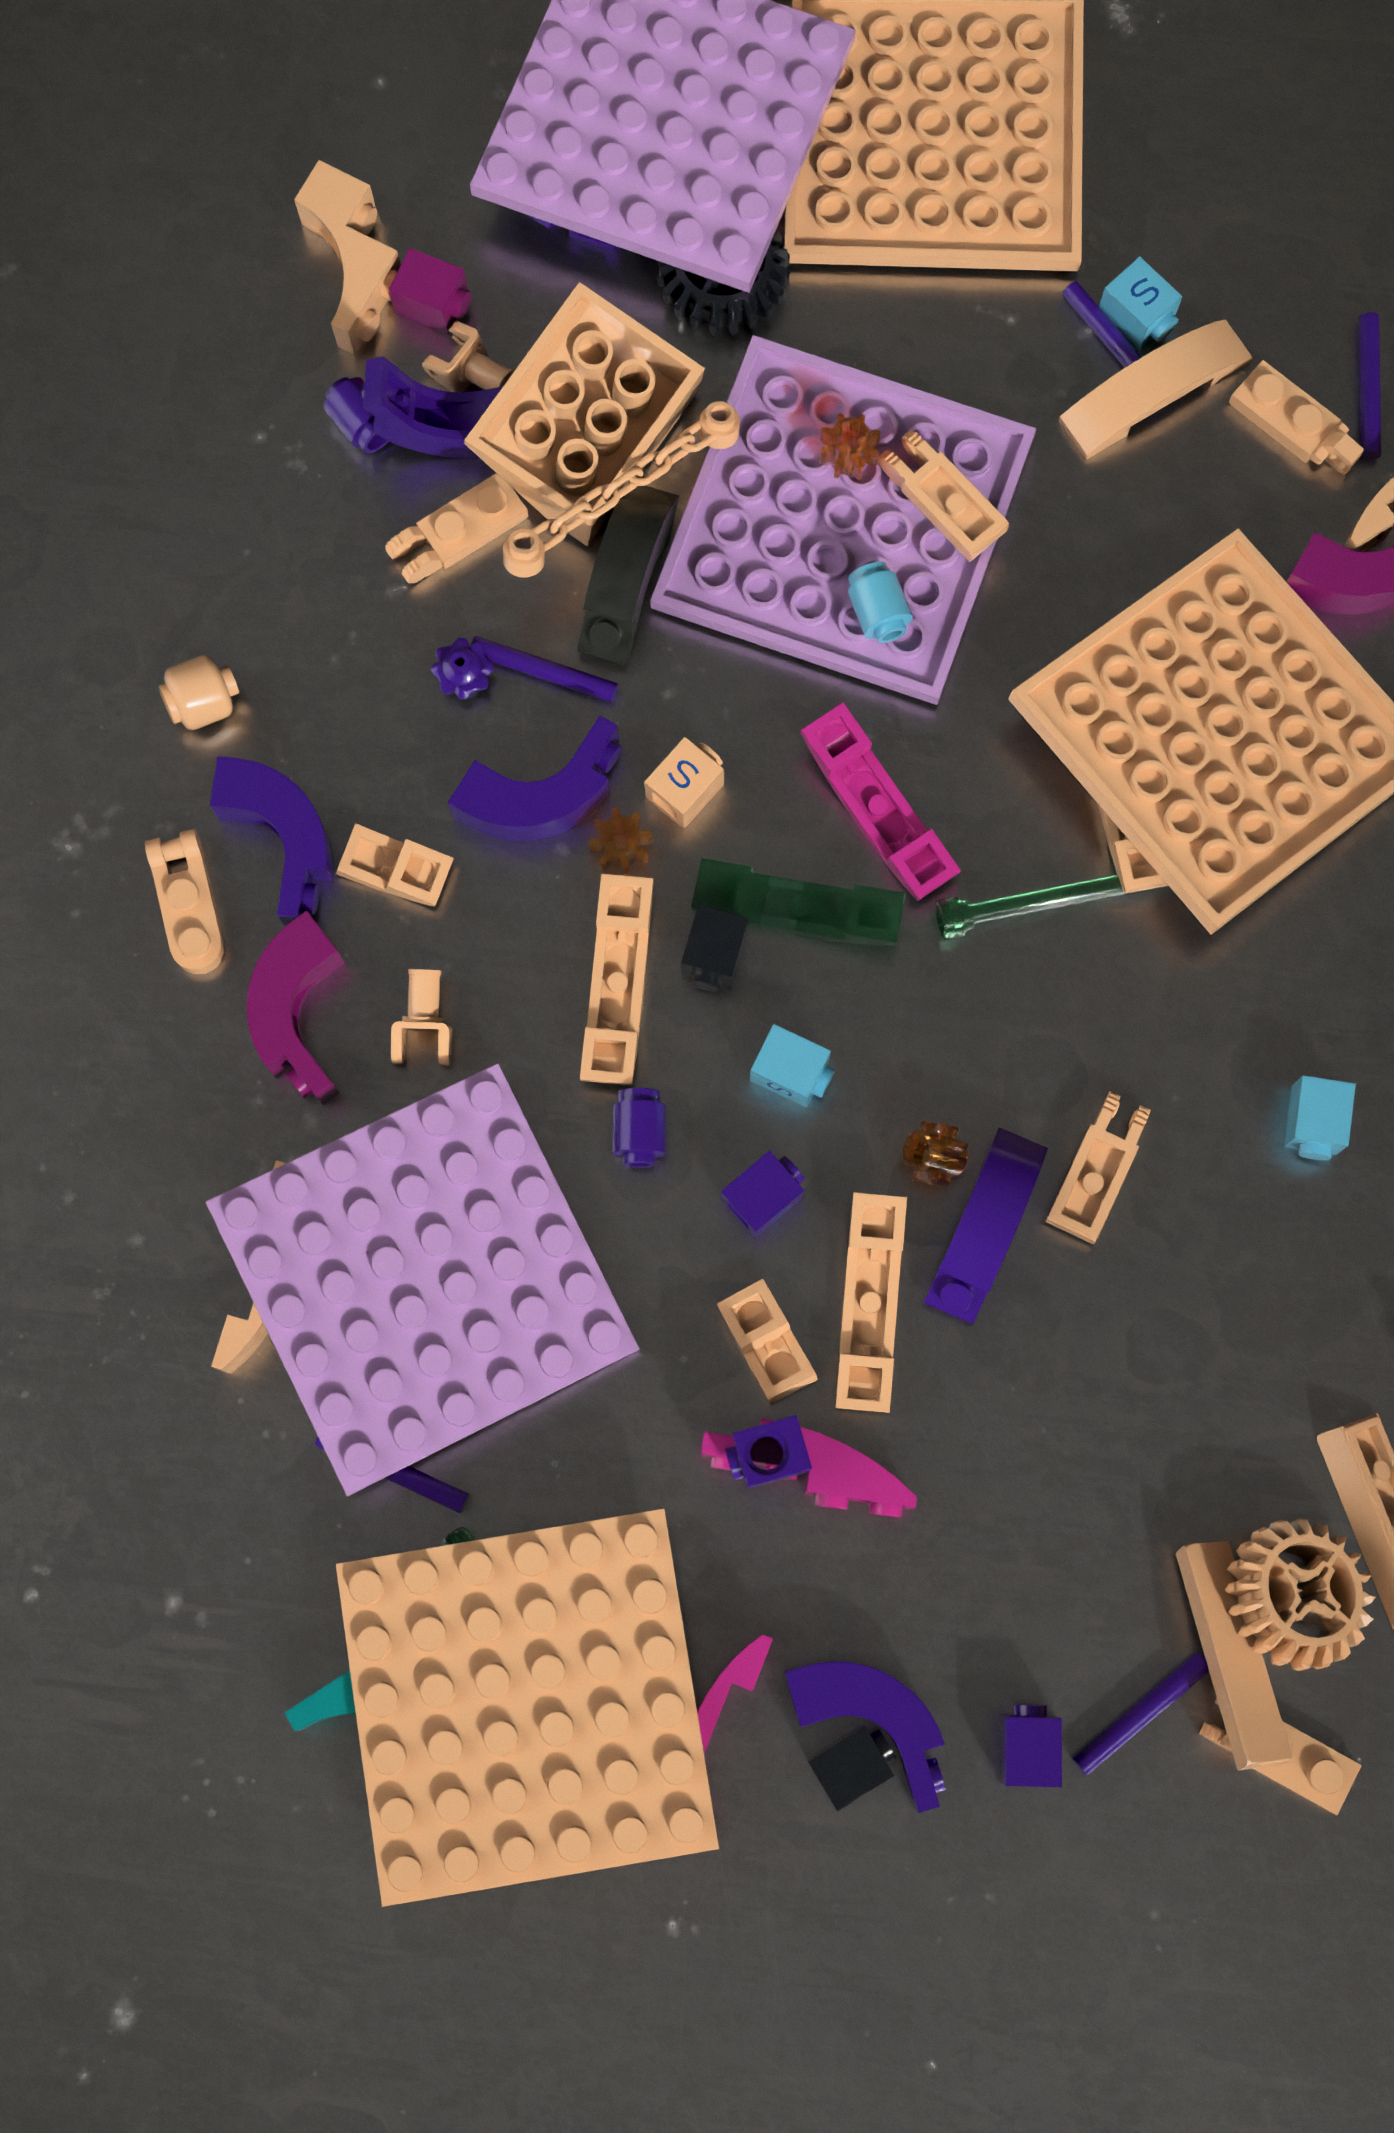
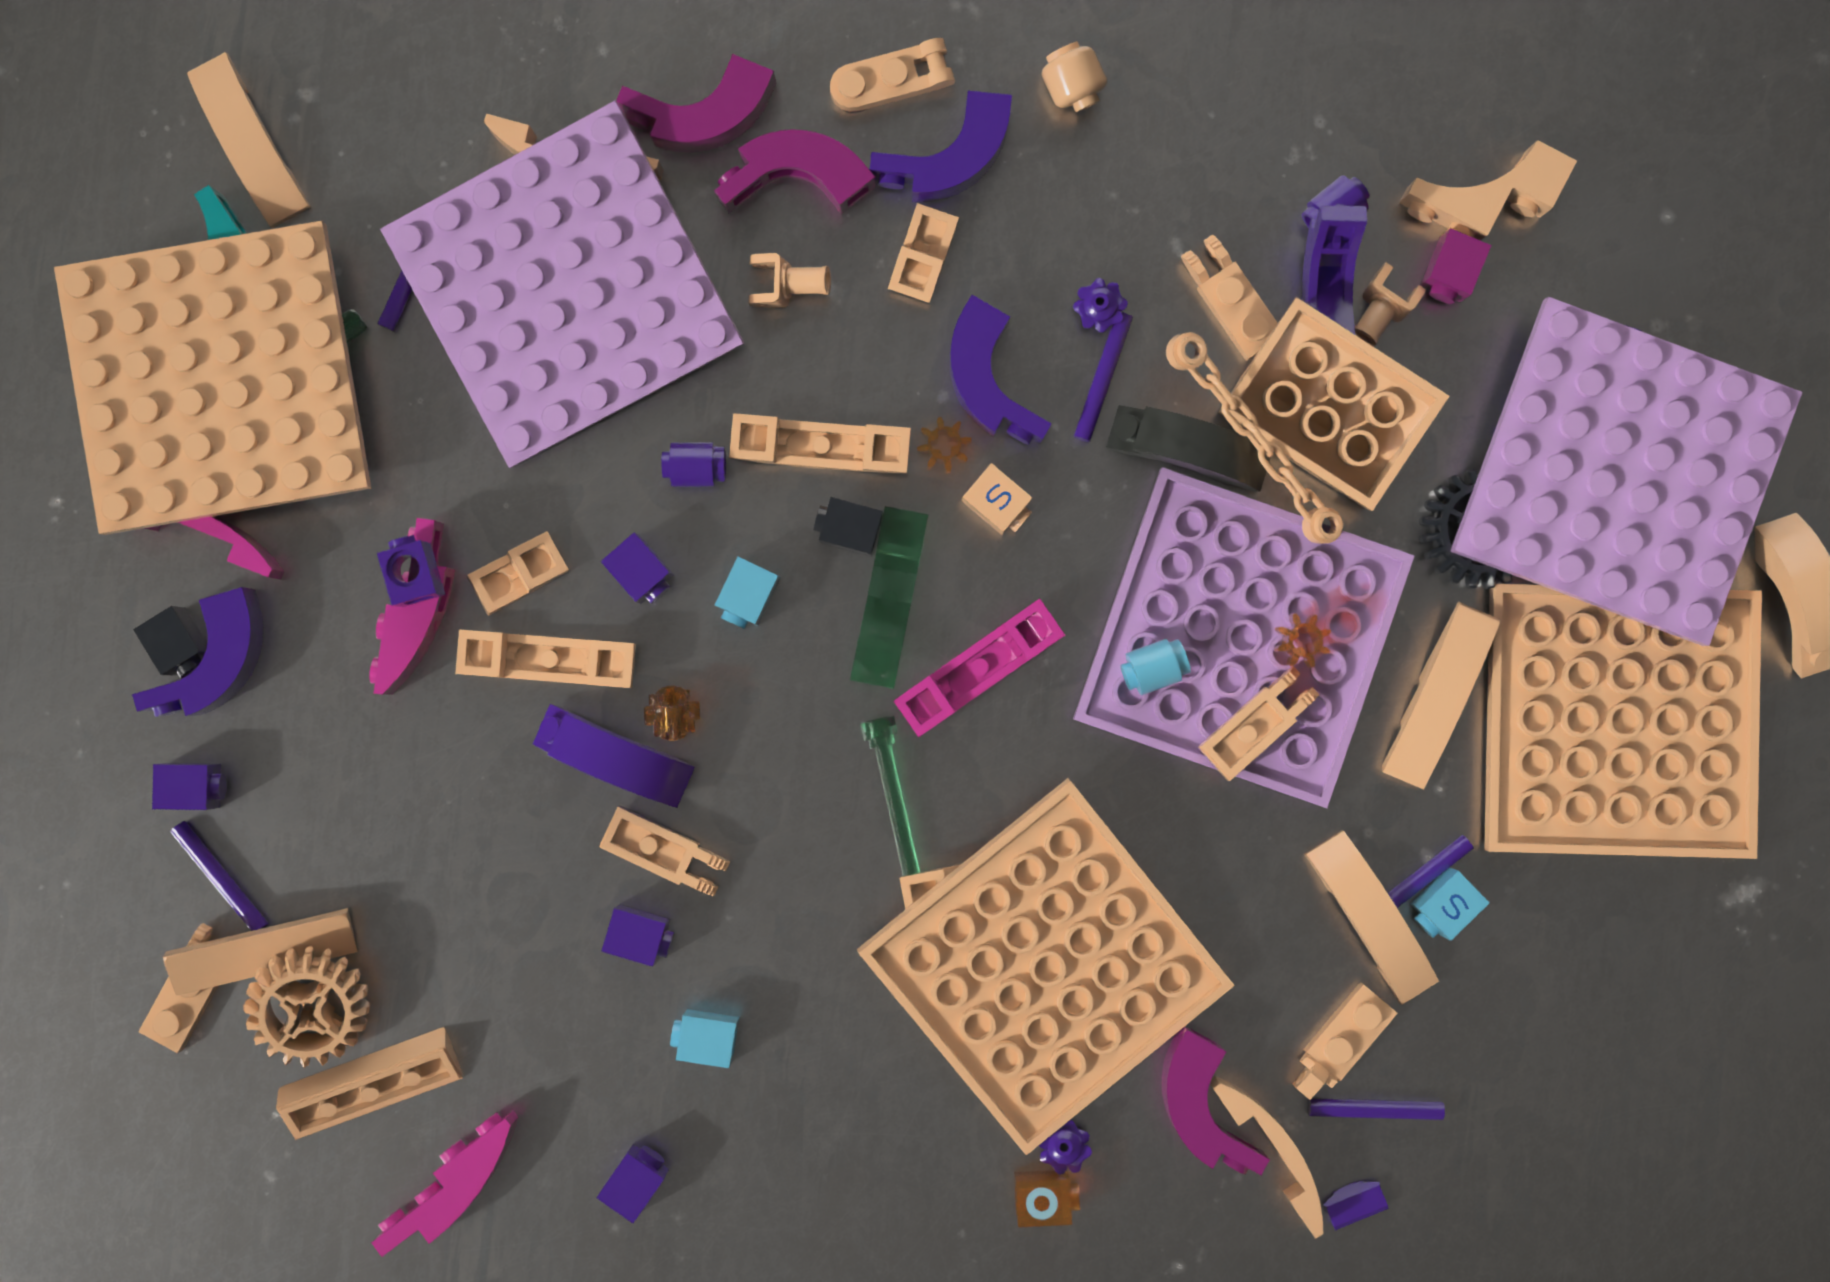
camera: 85 degrees right, 10 degrees up
none -> light nougat slope [187,52,311,228]
none -> dark purple brick [601,904,675,967]
none -> magenta arch [616,54,776,153]
none -> light nougat slope [1382,601,1501,790]

